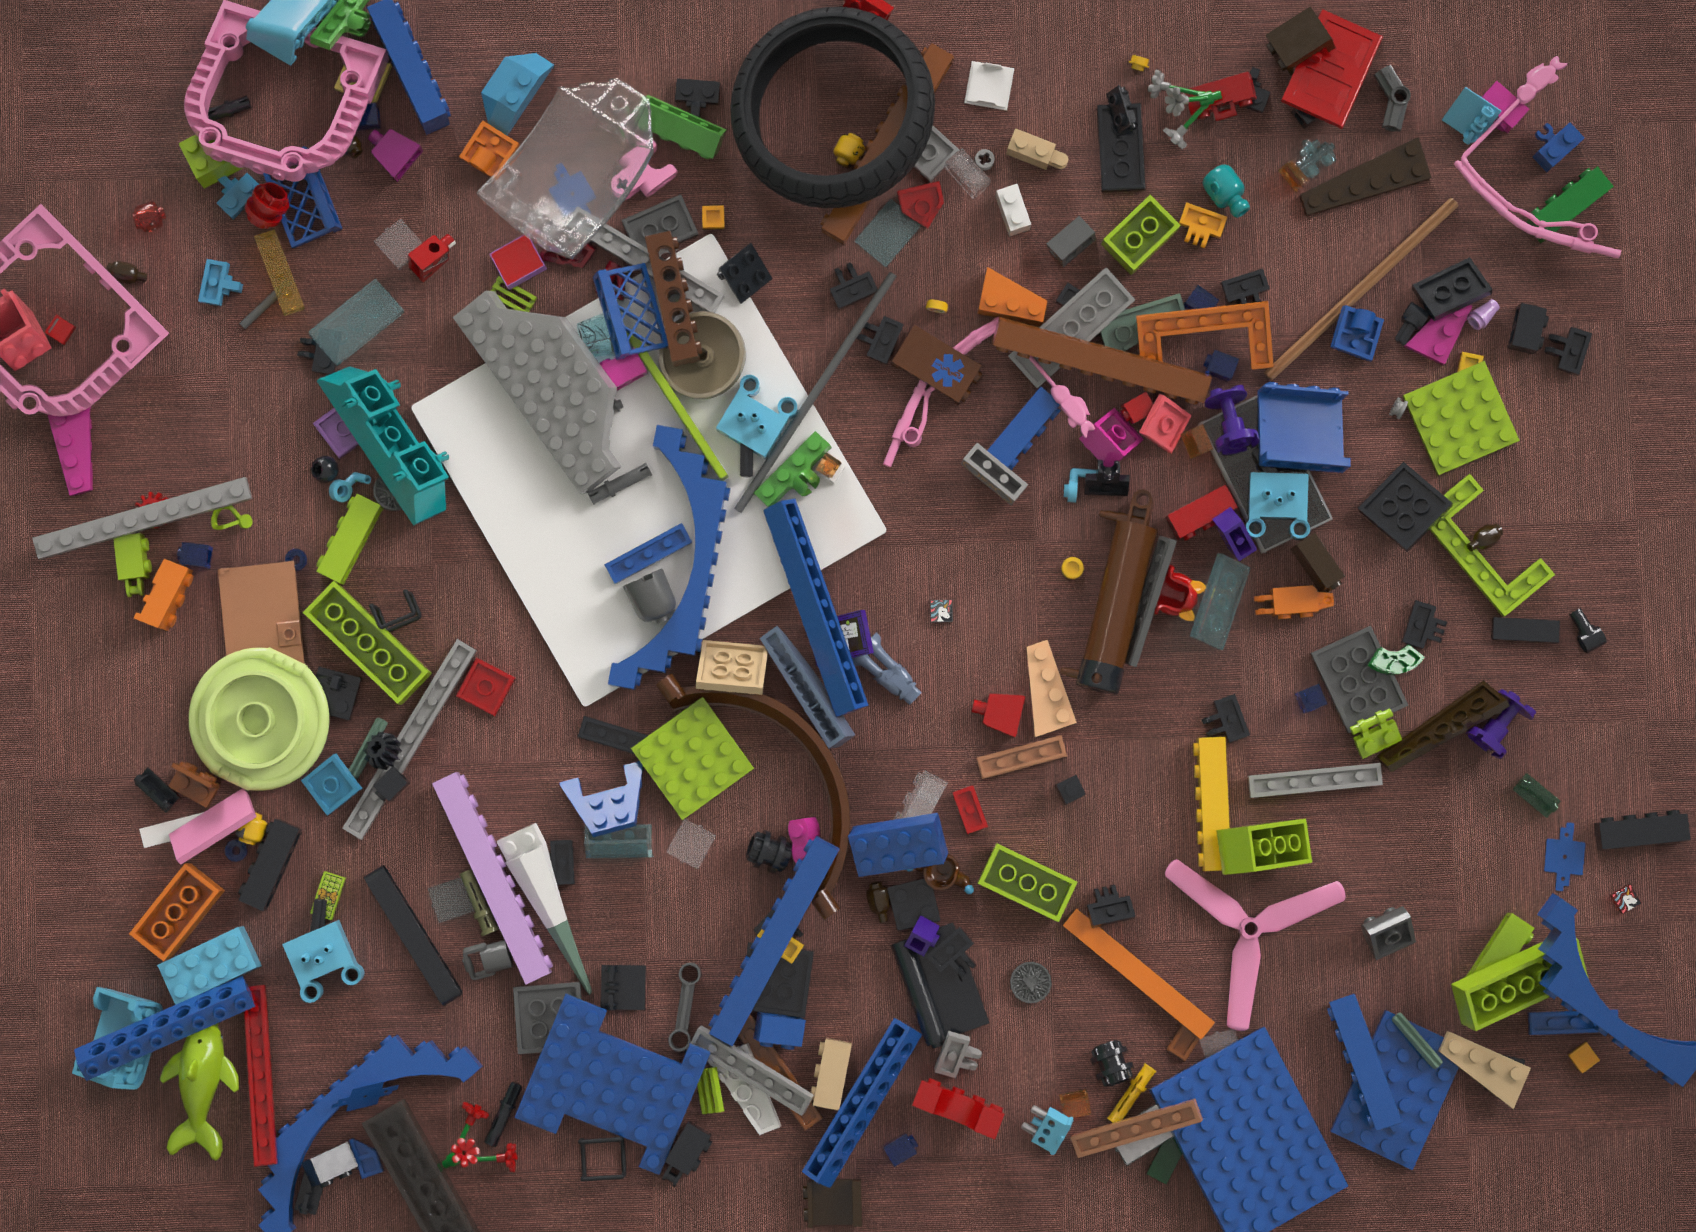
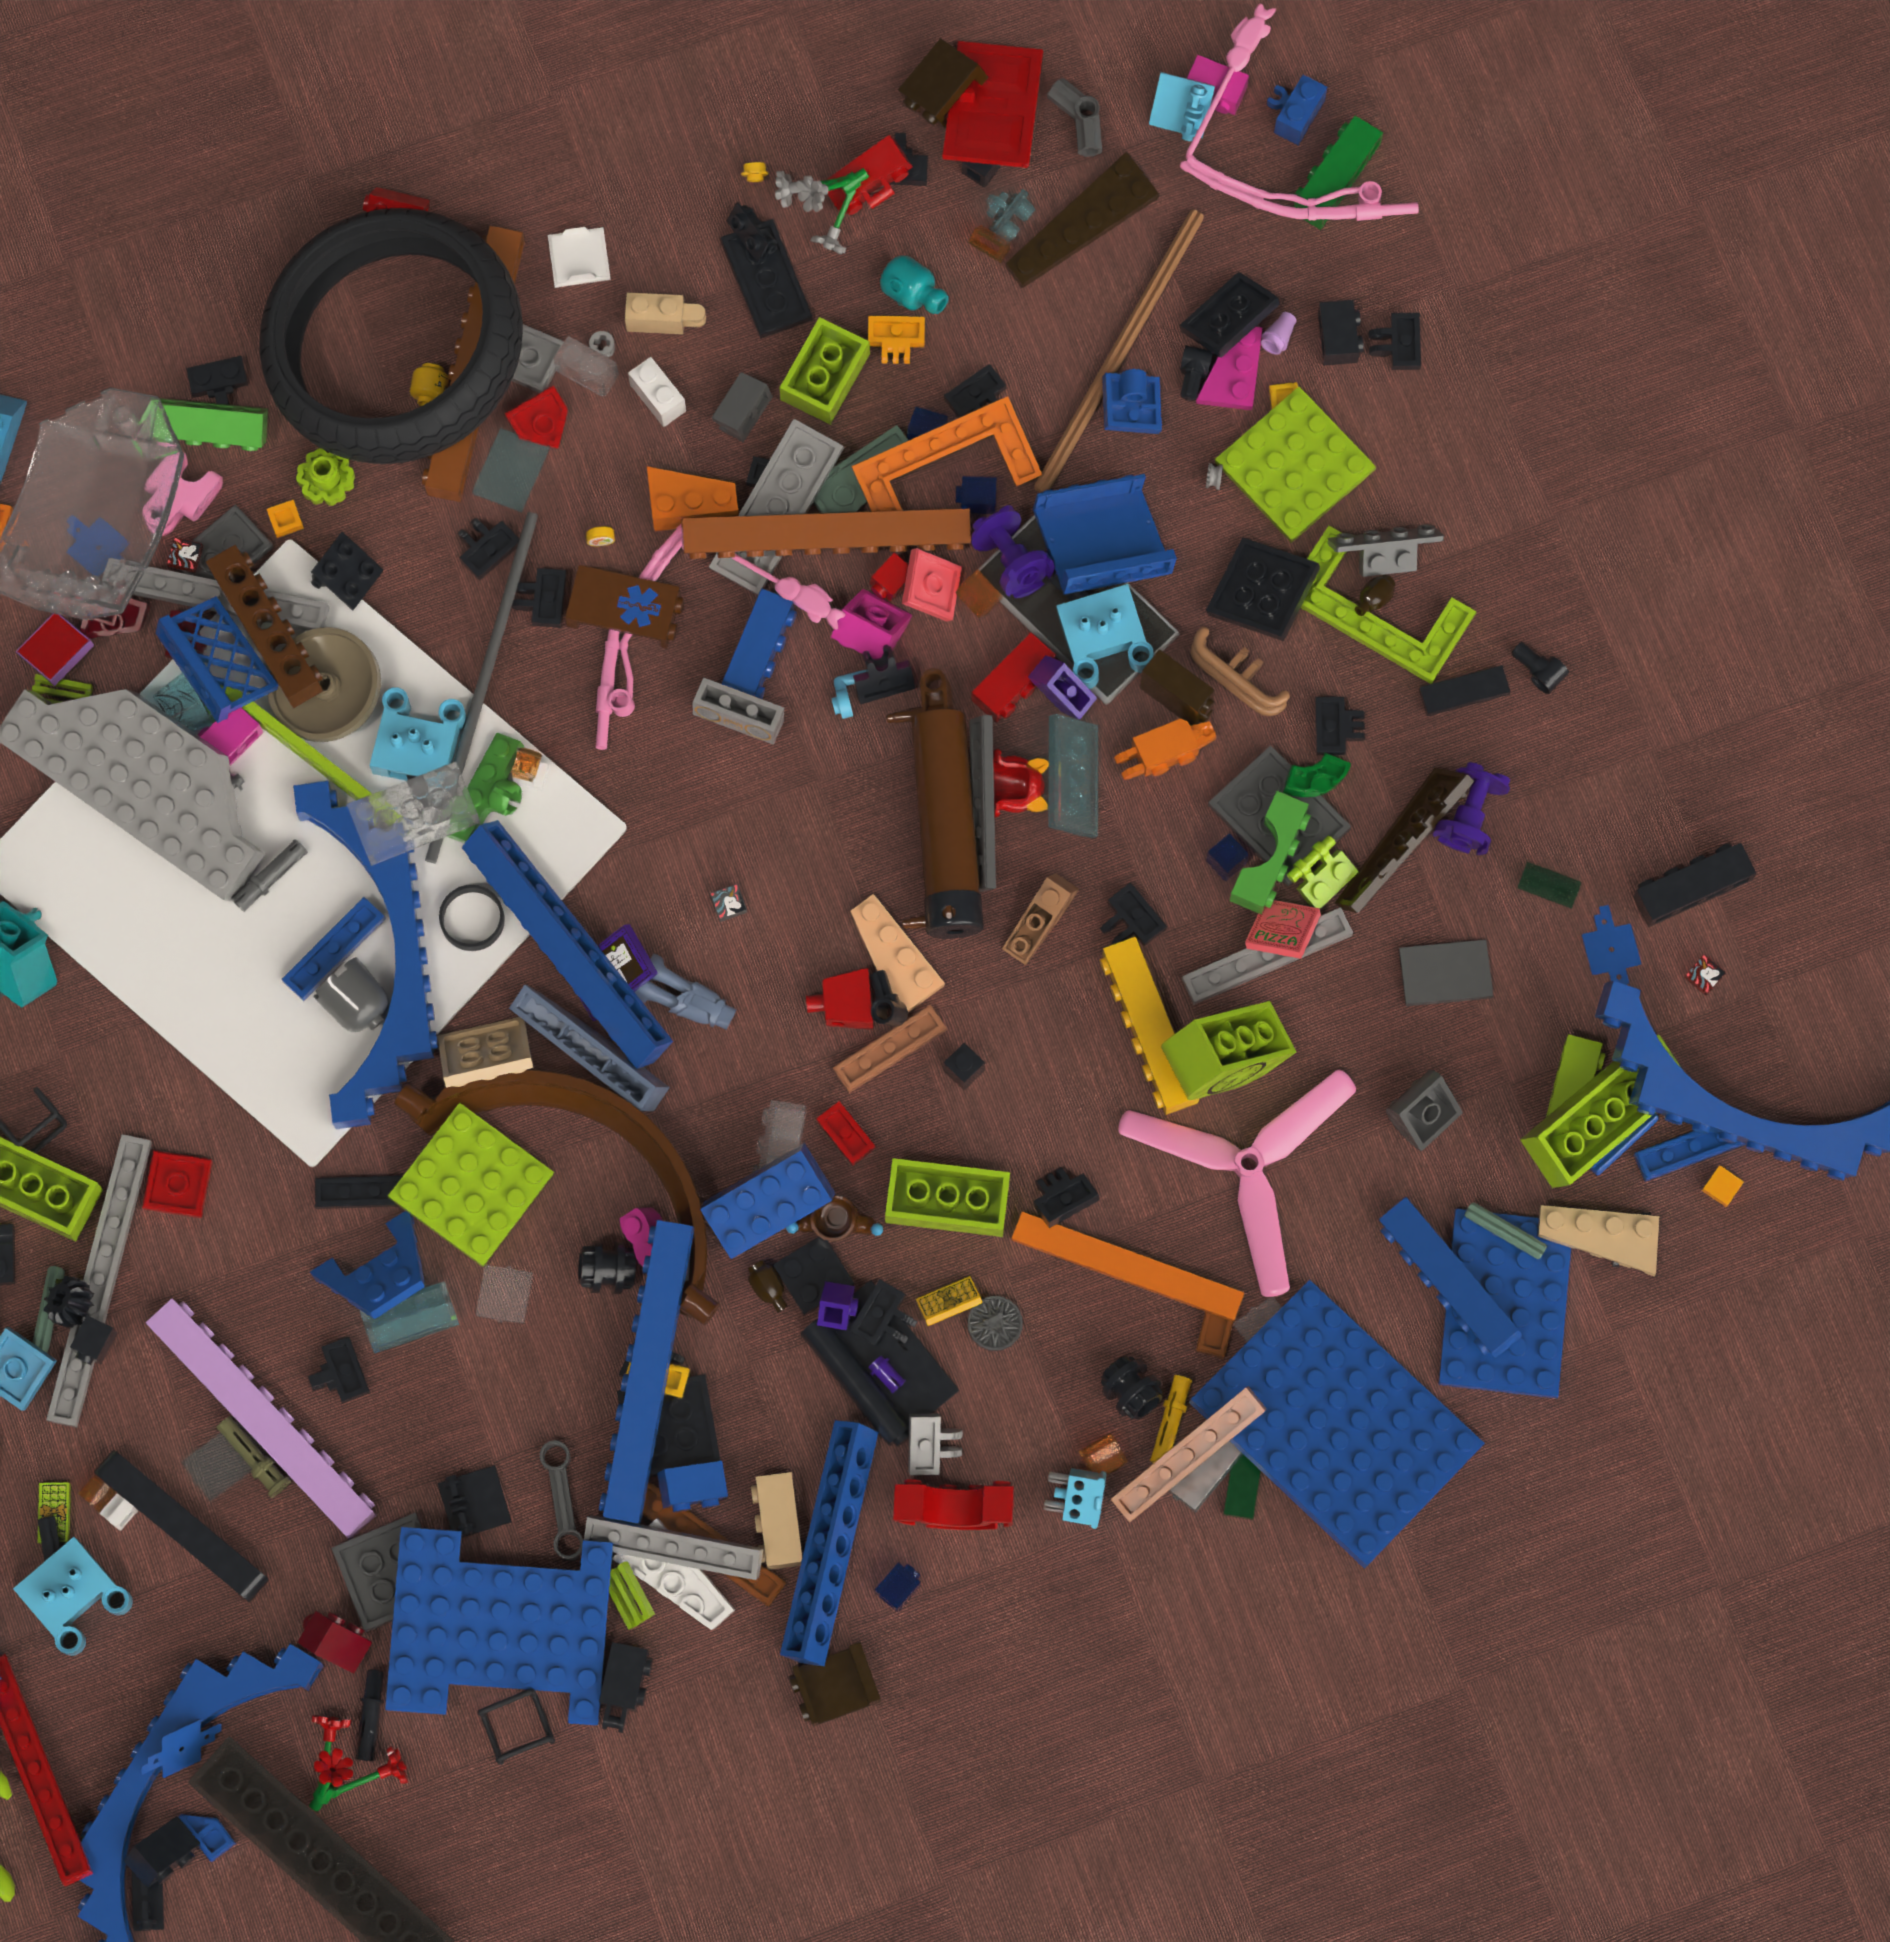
camera: 20 degrees left, 10 degrees down
dark grey piece [462,940,513,980] -> none
white plate [497,823,592,995] -> none
yellow tile [1061,557,1084,580] -> none
none -> leg [78,1475,138,1531]
none -> tile [167,537,203,573]
none -> lime plant [296,448,355,506]
none -> dark red brick [297,1611,372,1674]
none -> clear brick [347,761,480,866]
none -> black tyre [439,885,505,951]
none -> dark purple pin [868,1355,906,1394]
none -> black axle [870,970,908,1027]
none -> yellow tile [916,1276,982,1326]
none -> medium nougat slope [1002,873,1079,965]
none -> medium nougat piece [1191,626,1290,717]
none -> bright green arch [1230,791,1311,915]
none -> coral tile [1245,900,1321,959]
none -> dark grey bracket [1328,524,1444,577]
none -> dark grey tile [1398,940,1493,1007]

